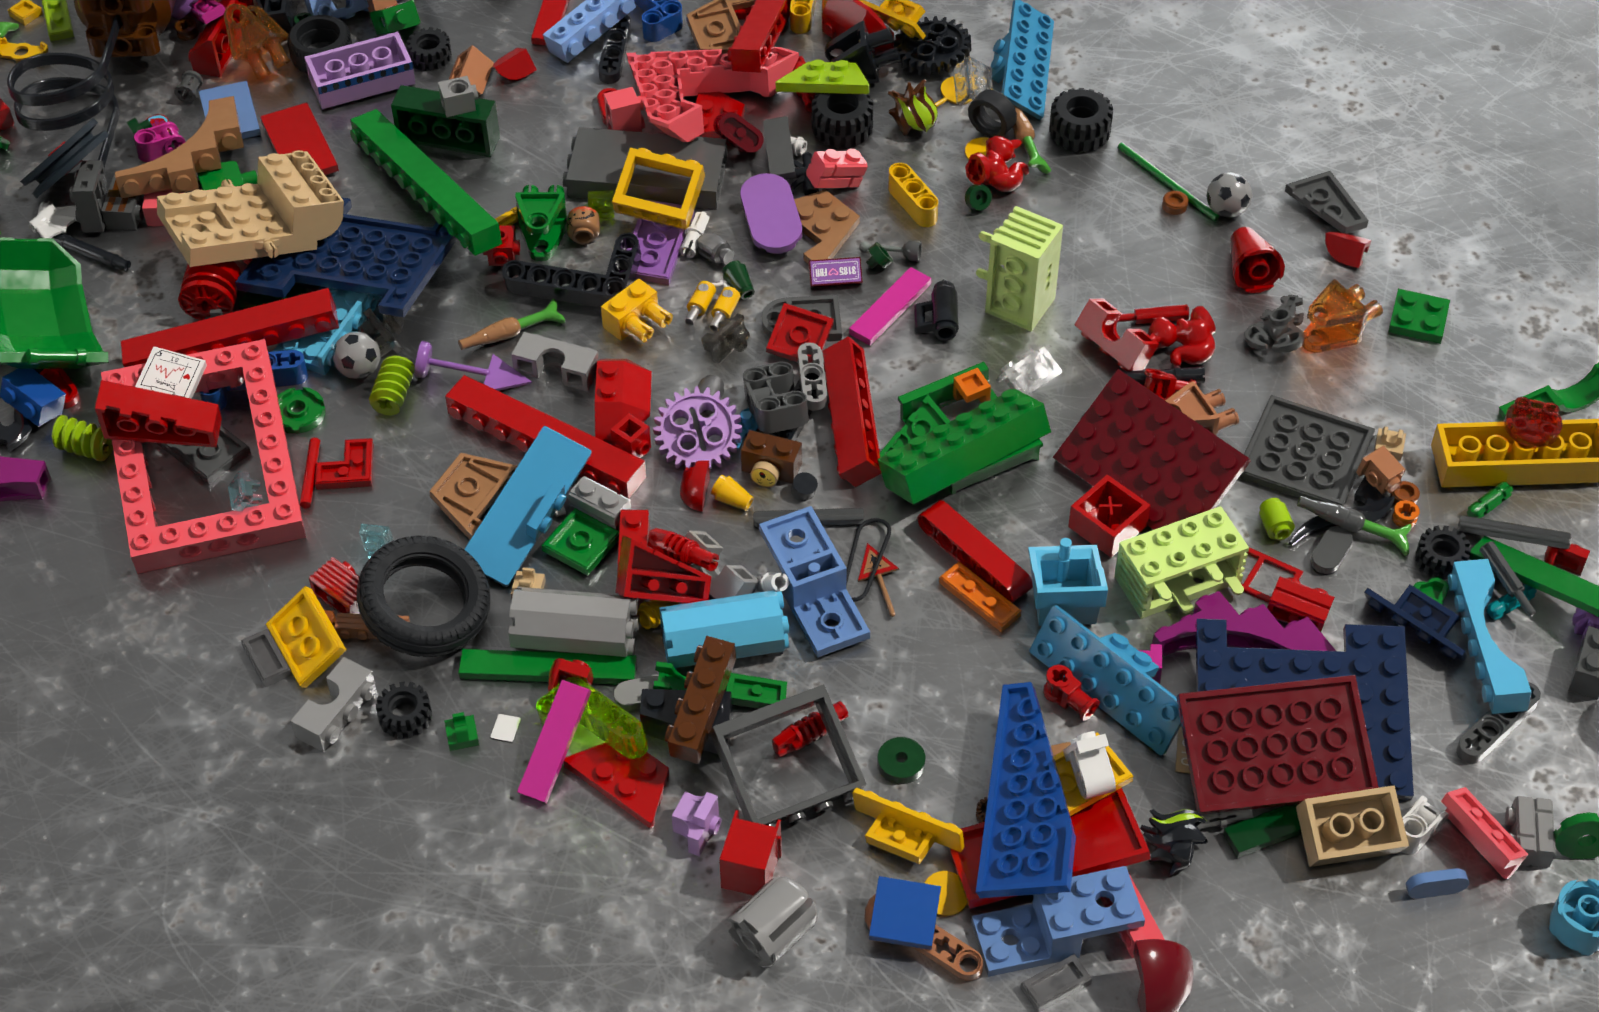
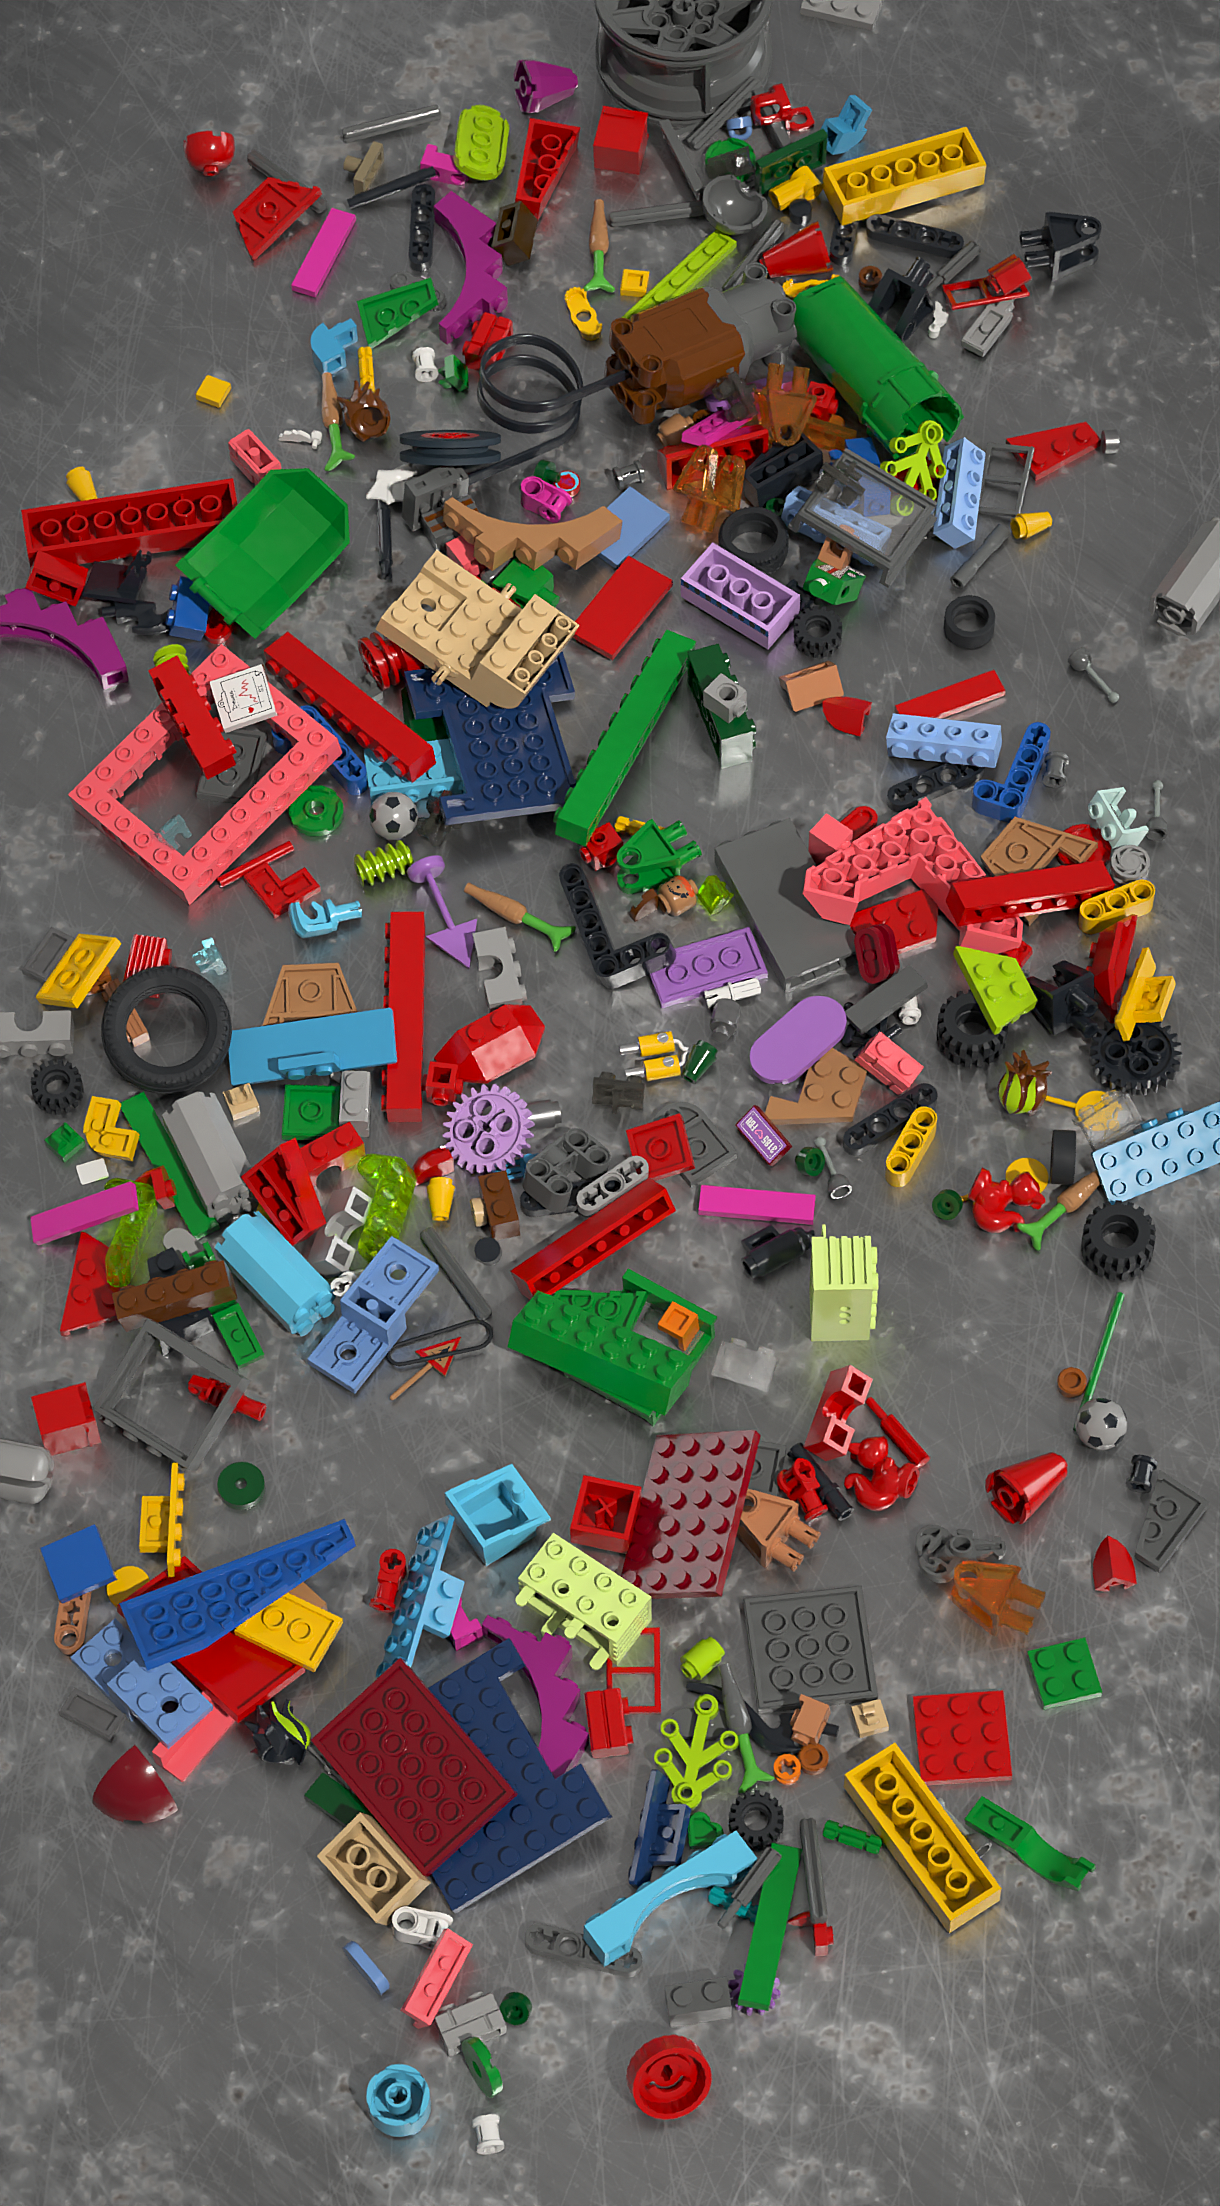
camera: 60 degrees right, 10 degrees up
yellow brick [601,279,673,342] -> none
yellow window [612,148,705,230] -> none
red hinge [647,528,719,571] -> none
lavender brick [672,792,722,857] -> none
red beam [917,500,1033,603] -> none
orange tile [939,561,1022,633] -> none
white pin [1063,731,1116,799] -> none
clear red tile [1504,397,1563,448] -> none
none -> yellow plate [83,1096,140,1161]
none -> medium azure piece [288,899,362,938]
none -> clear neon green beam [357,1154,417,1264]
none -> dark green tile [499,1992,532,2025]
none -> reddish brown tile [629,888,658,922]
none -> lime plant [654,1694,739,1809]
none -> medium nougat head [656,413,695,447]
none -> black beam [843,1083,938,1156]
none -> red plate [912,1690,1012,1786]
none -> black bush [1125,1454,1158,1493]

